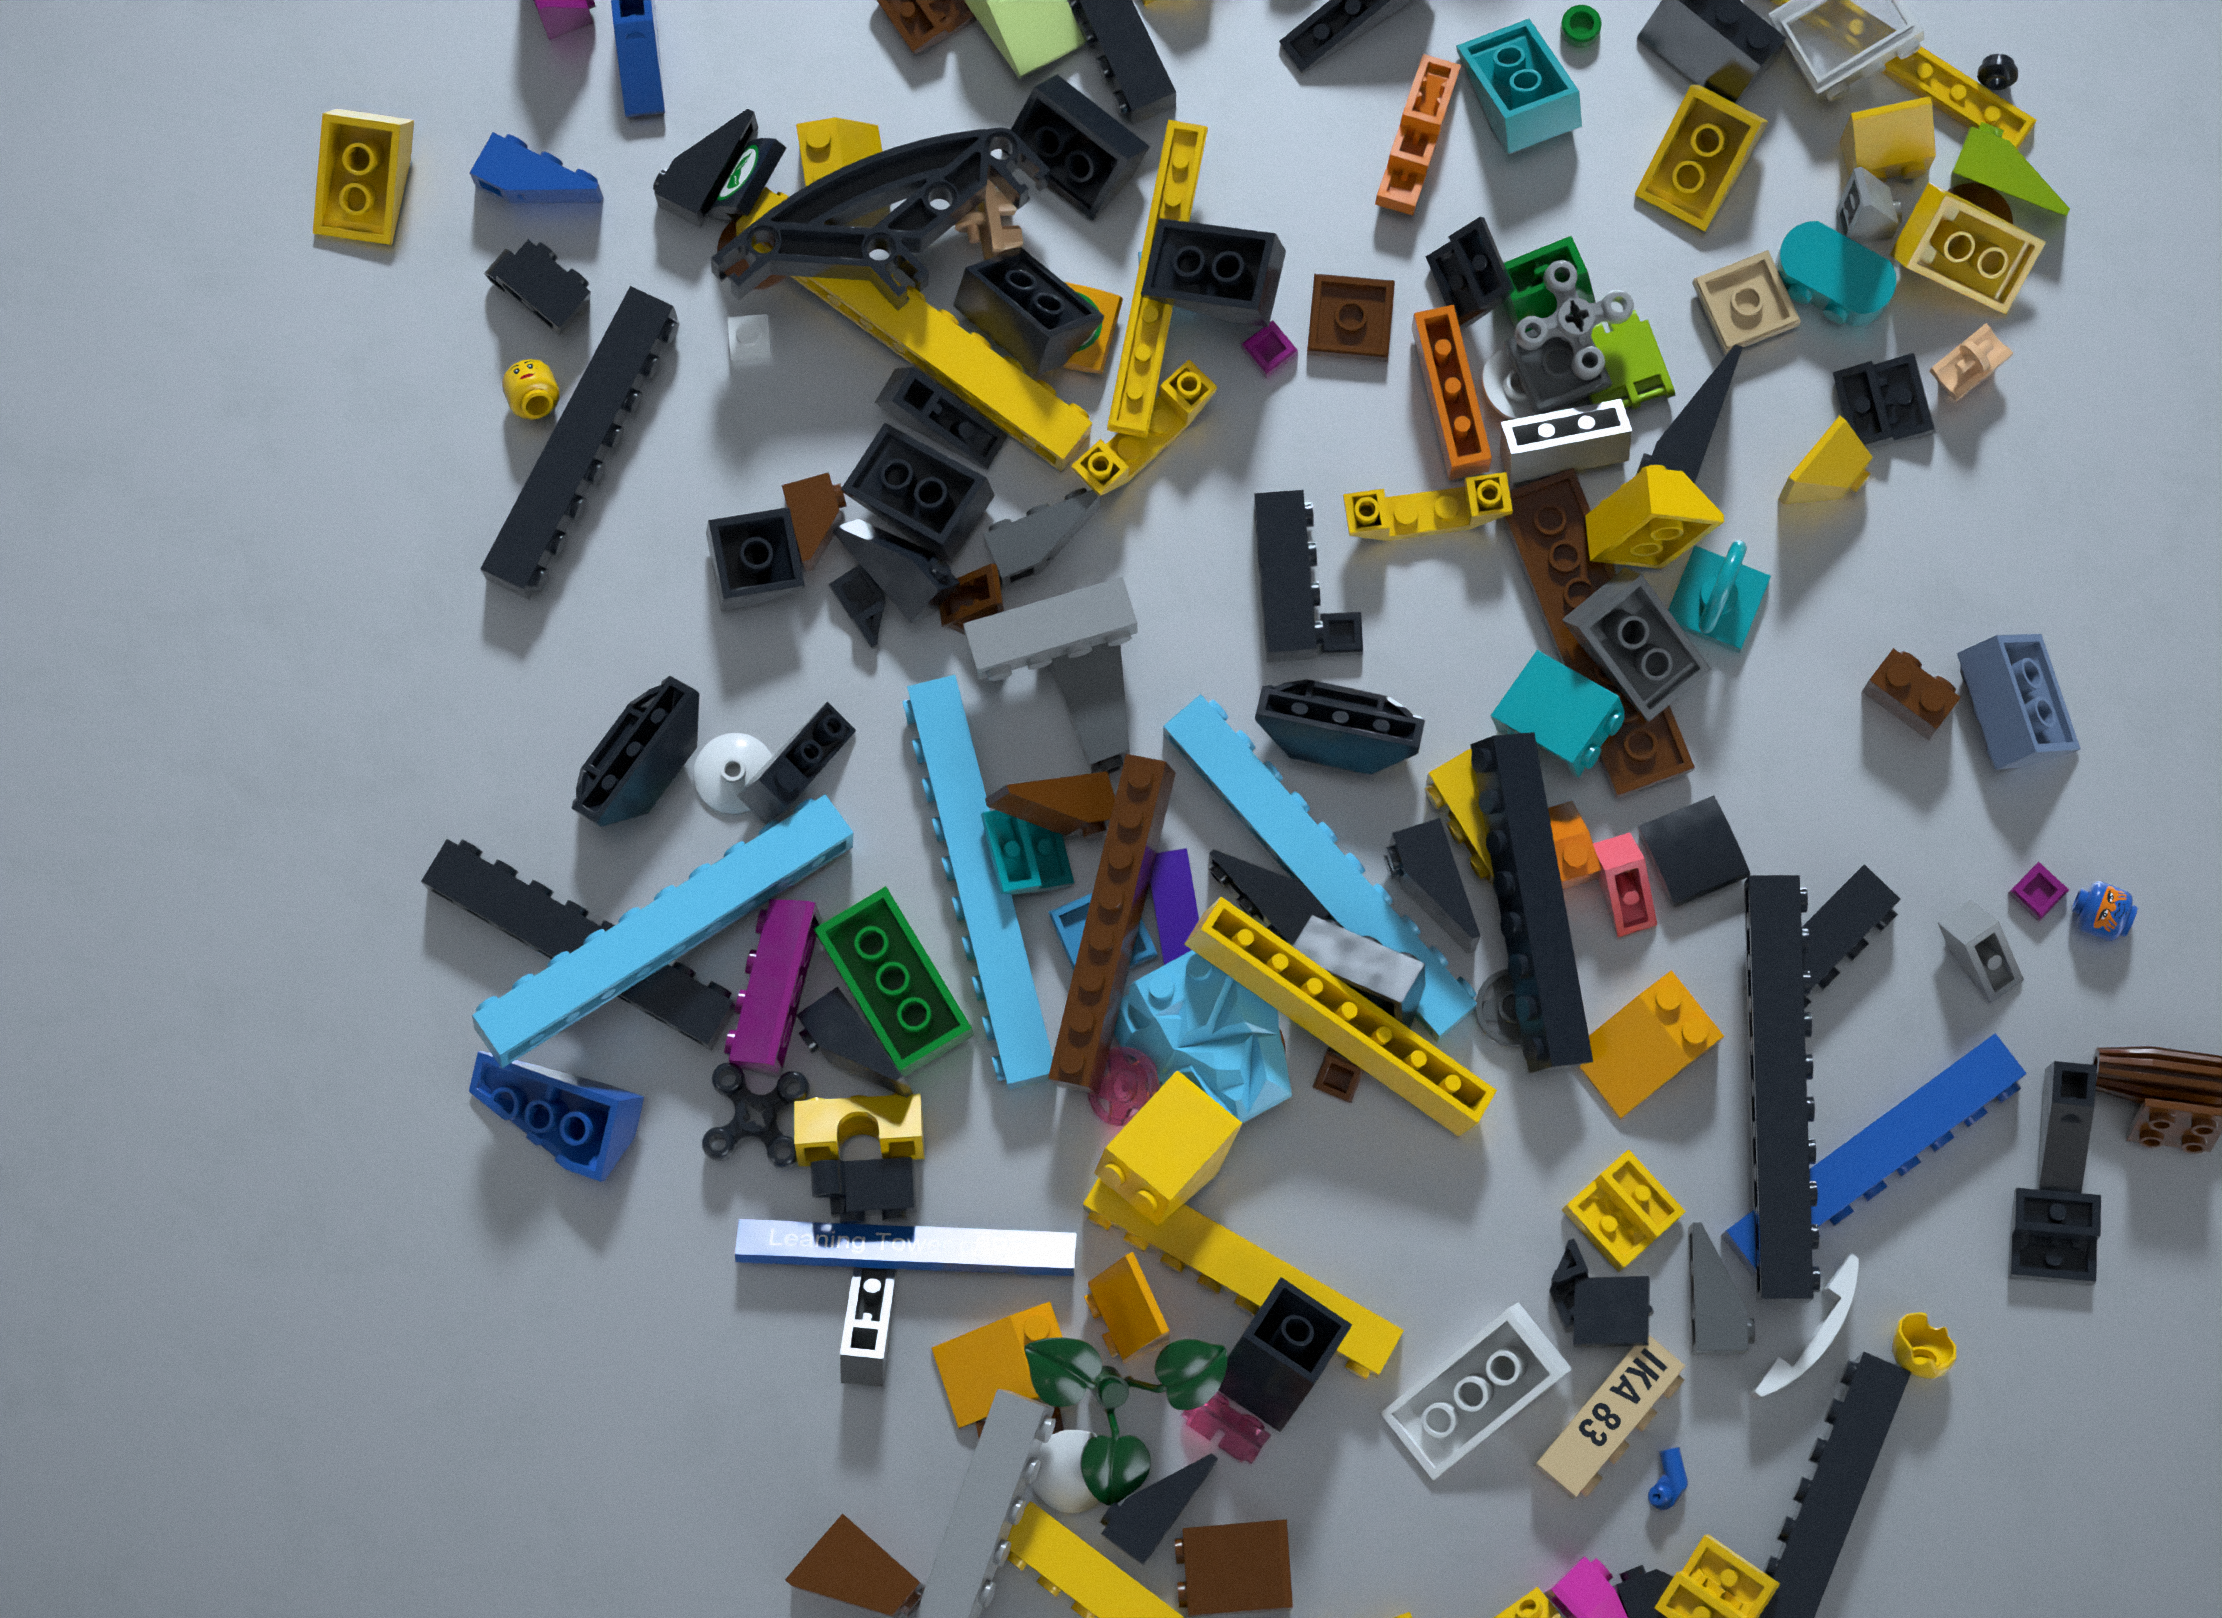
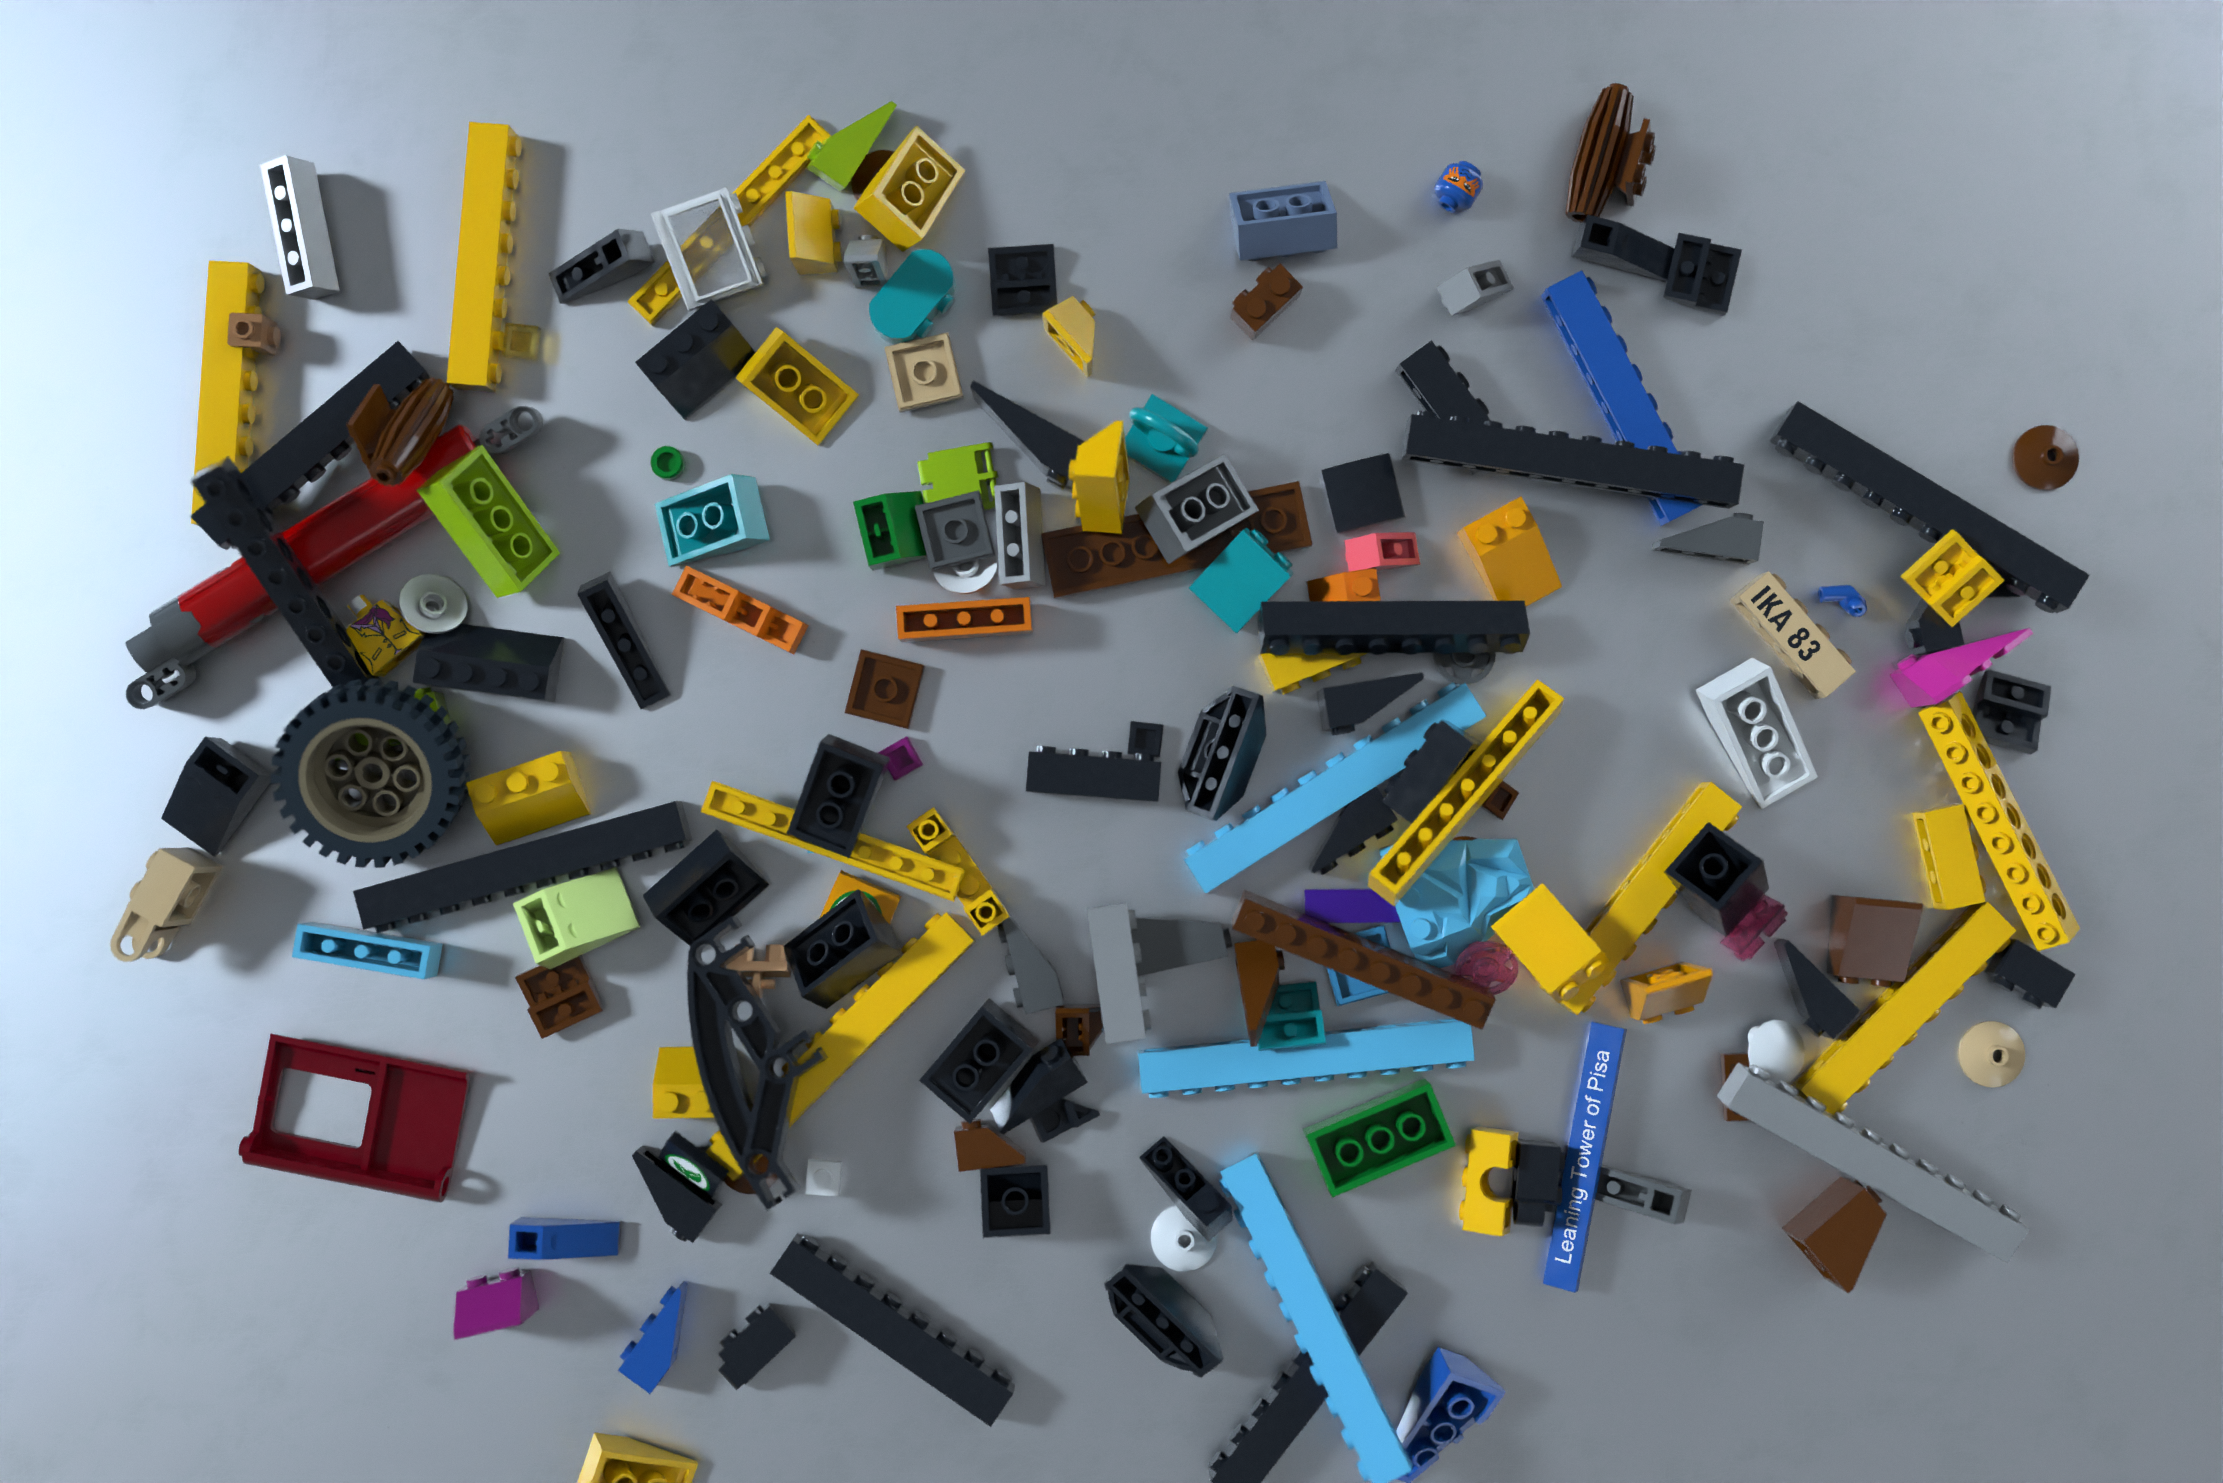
camera: 90 degrees left, 10 degrees up
yellow head [502,359,560,420] -> none
black gear [702,1062,810,1170] -> none
magenta slope [724,899,822,1078] -> none
black slope [796,986,913,1098] -> none
black slope [874,367,1008,469] -> none
light orange slope [931,1301,1063,1429] -> none
dark green plant [1024,1337,1227,1506] -> none
yellow slope [1343,472,1513,541] -> none
black slope [1425,217,1515,329] -> none
light grey gear [1514,260,1634,380] -> none
black slope [1549,1238,1589,1333] -> none
yellow slope [1562,1149,1686,1273] -> none
black piece [1570,1276,1654,1347] -> none
white slope [1750,1253,1859,1400] -> none
yellow hair [1891,1312,1957,1379] -> none
light nougat hips [1929,323,2013,402] -> none
black plate [1977,54,2018,90] -> none
magenta tile [2008,861,2069,922] -> none

